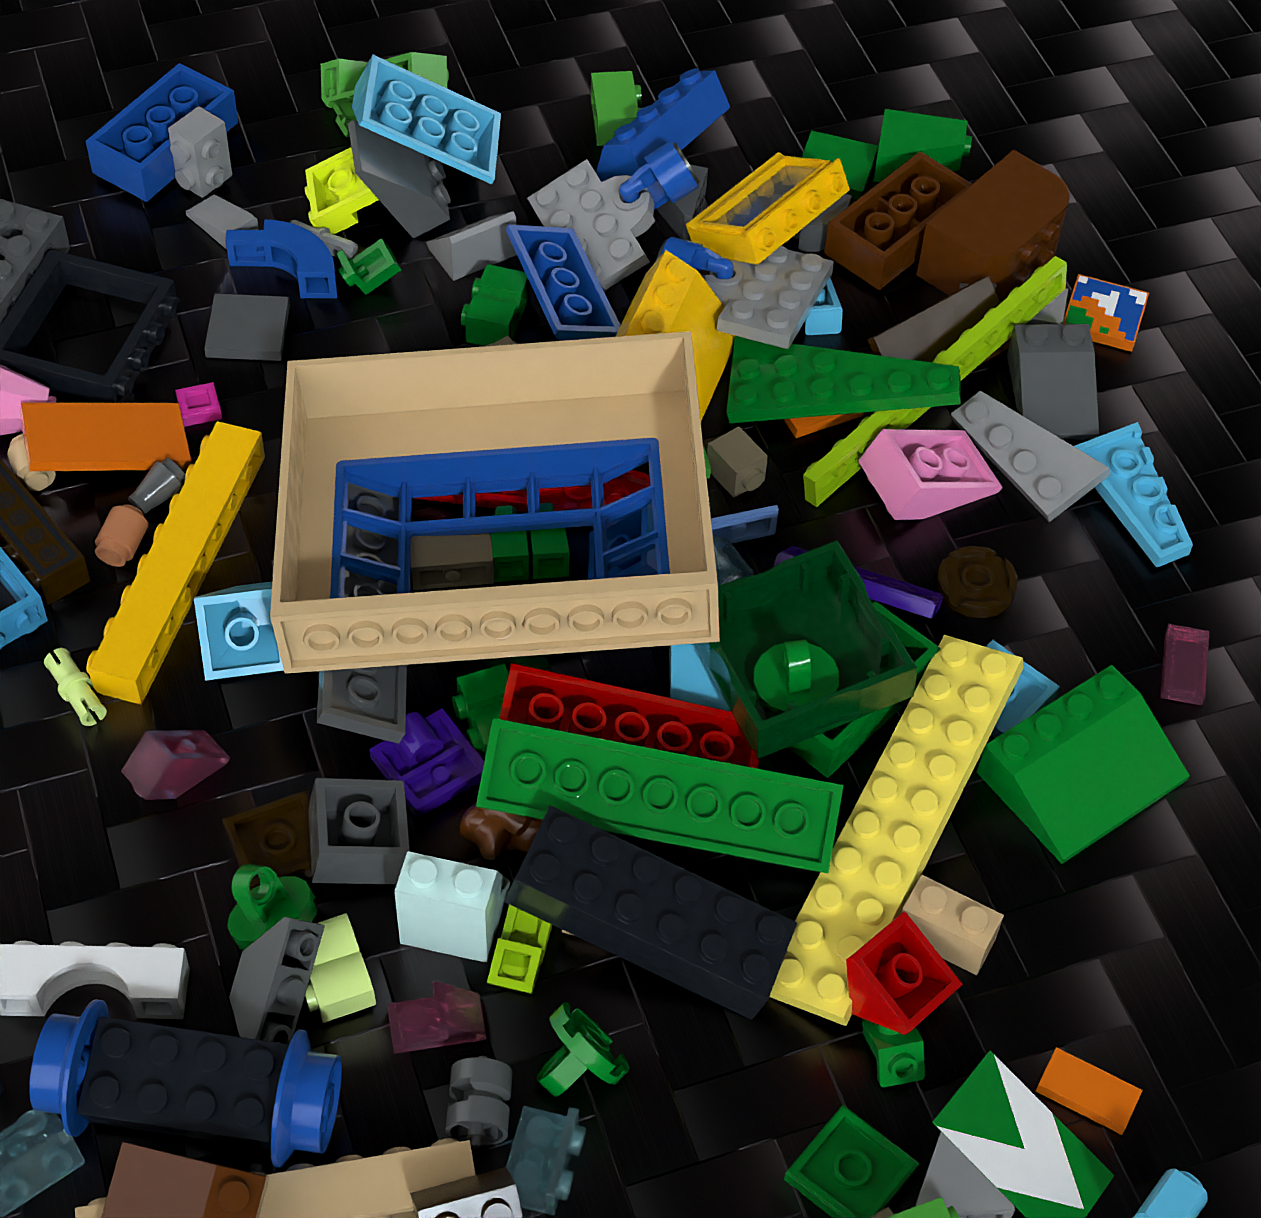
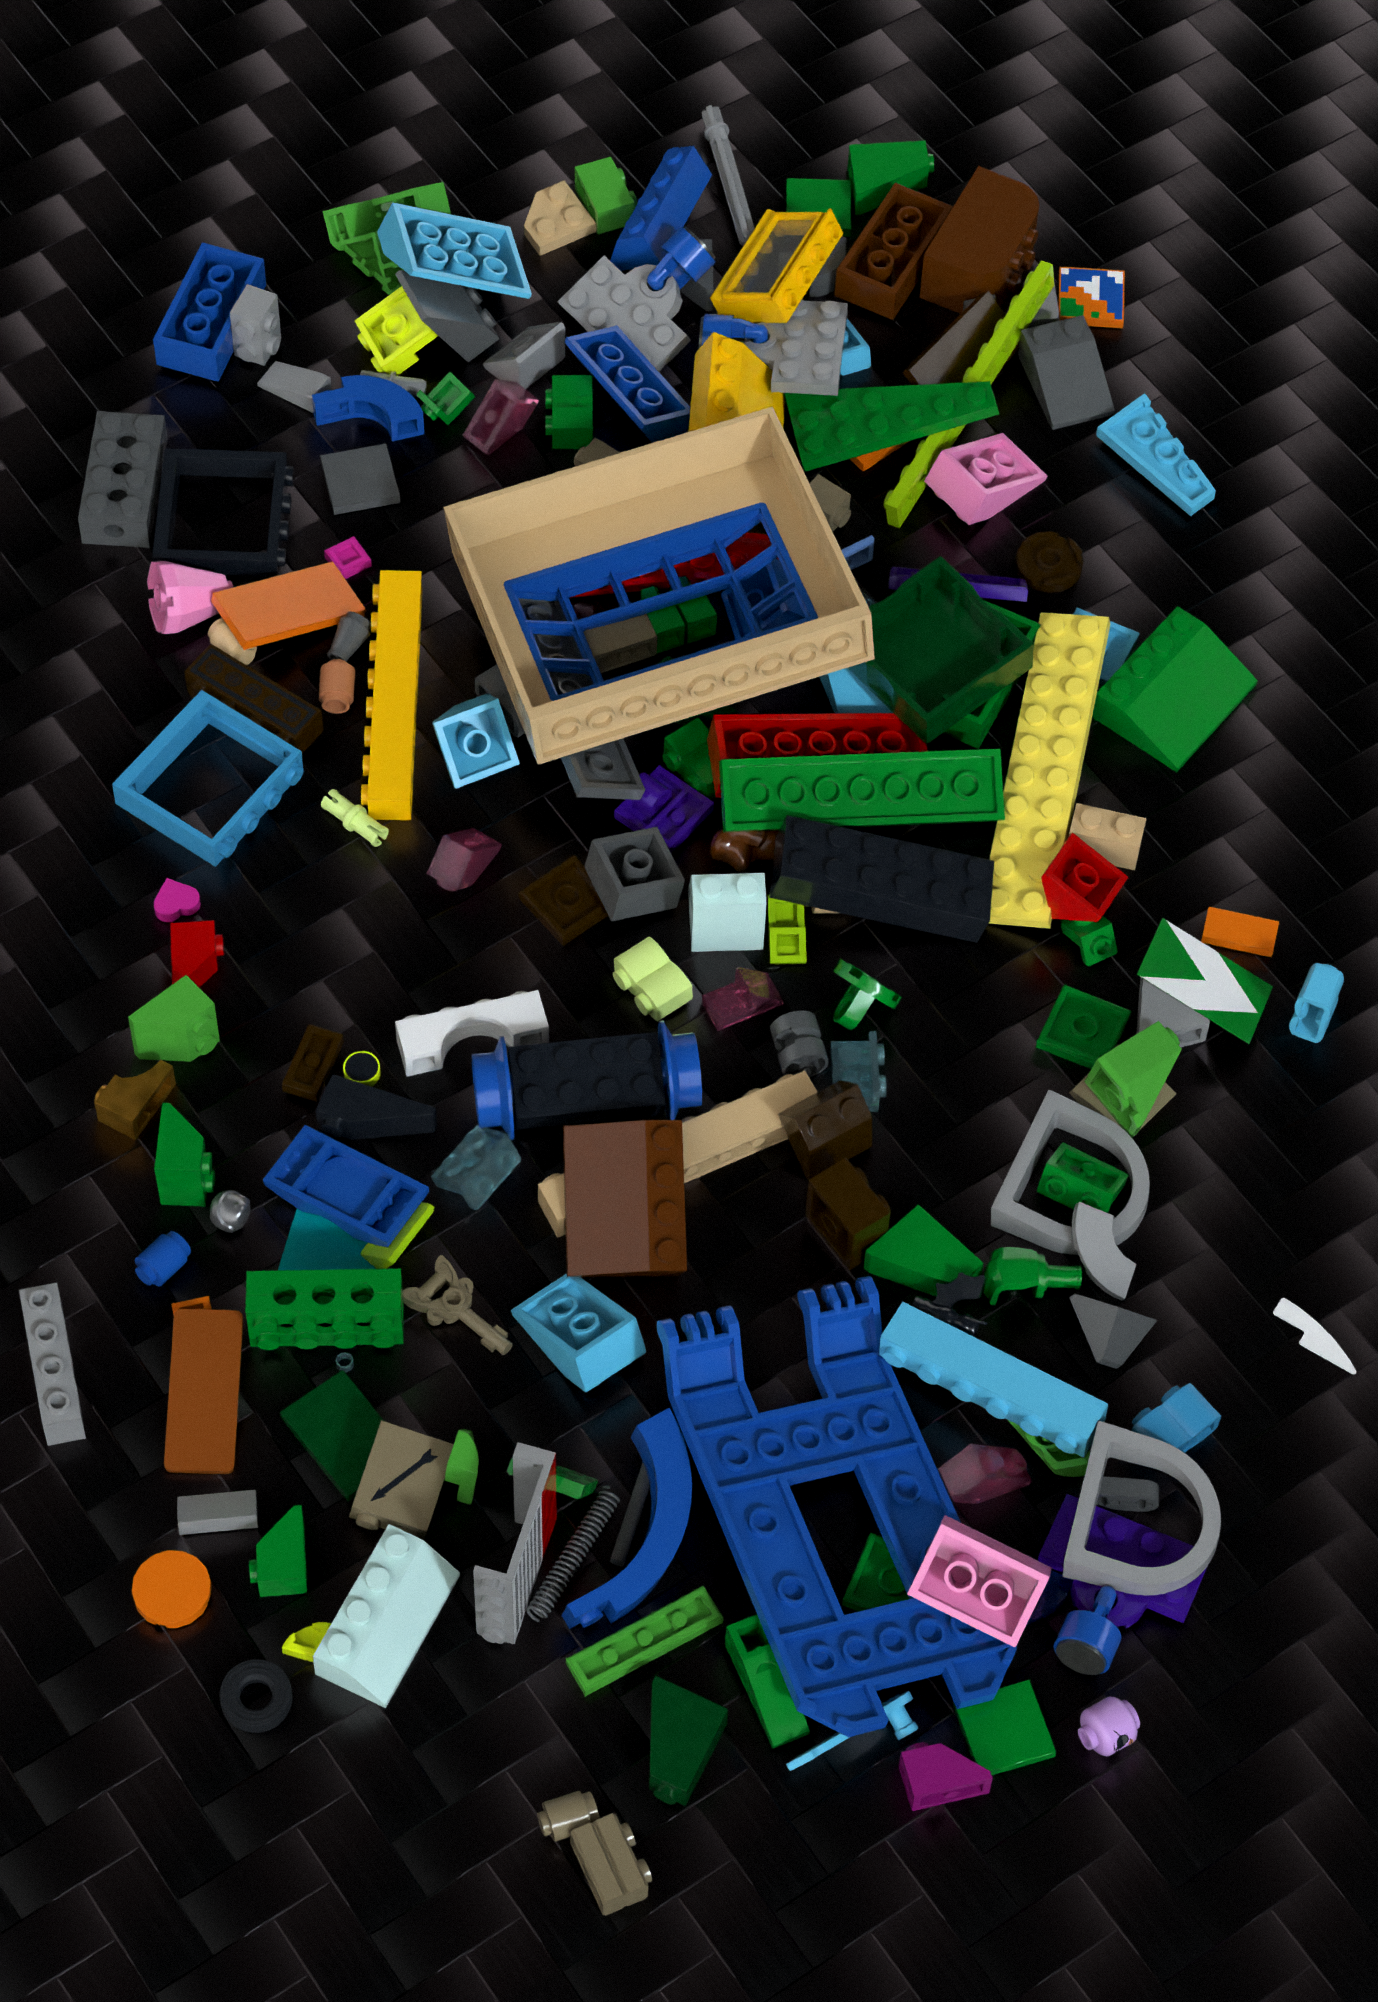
camera: 15 degrees left, 5 degrees up
green tile [227,864,317,951] -> none
dark grey slope [229,917,325,1044] -> none
green tile [753,639,839,715] -> none
light grey wing [951,391,1111,522] -> none
clear pink tile [1160,624,1209,705] -> none
none -> clear pink slope [463,379,539,455]
none -> tan plate [524,180,596,256]
none -> light grey axle [702,105,755,246]

